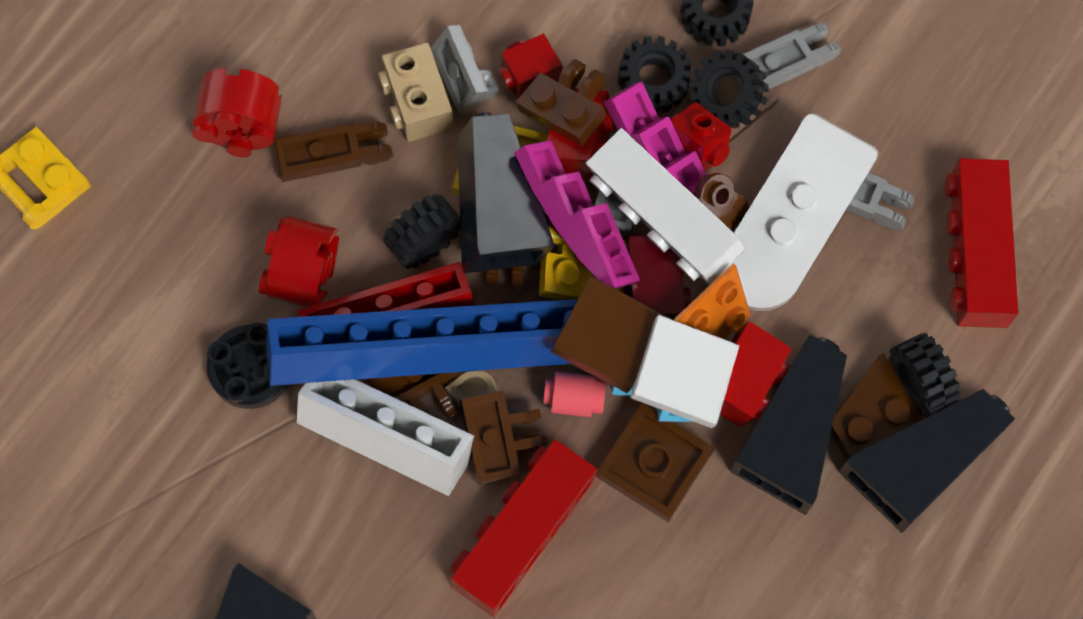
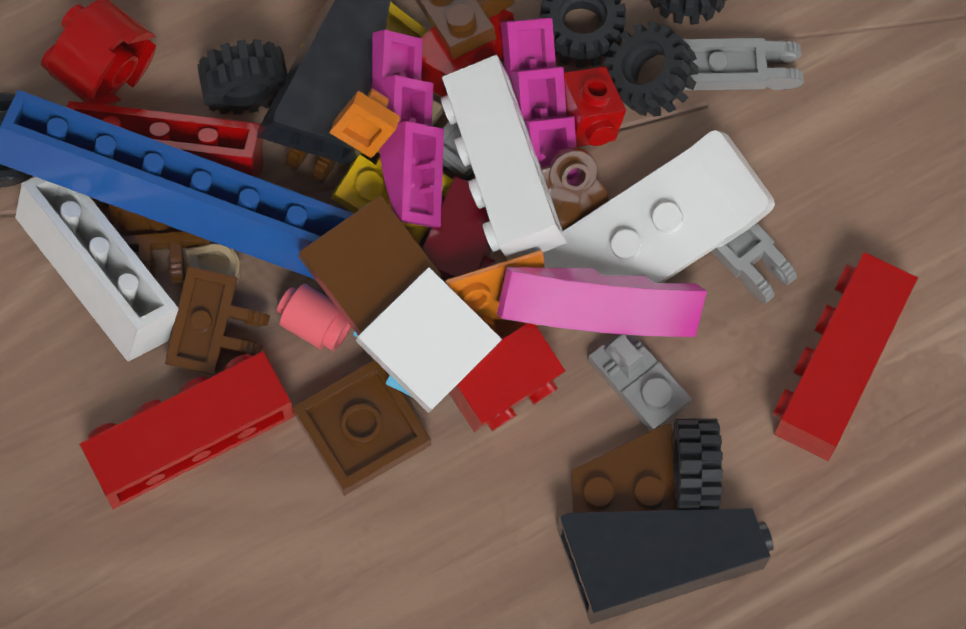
camera: 25 degrees right, 0 degrees up
black slope [730,334,847,516] -> none
none -> orange tile [329,88,401,158]
none -> slope [497,267,707,337]
none -> light grey hinge [588,334,692,432]

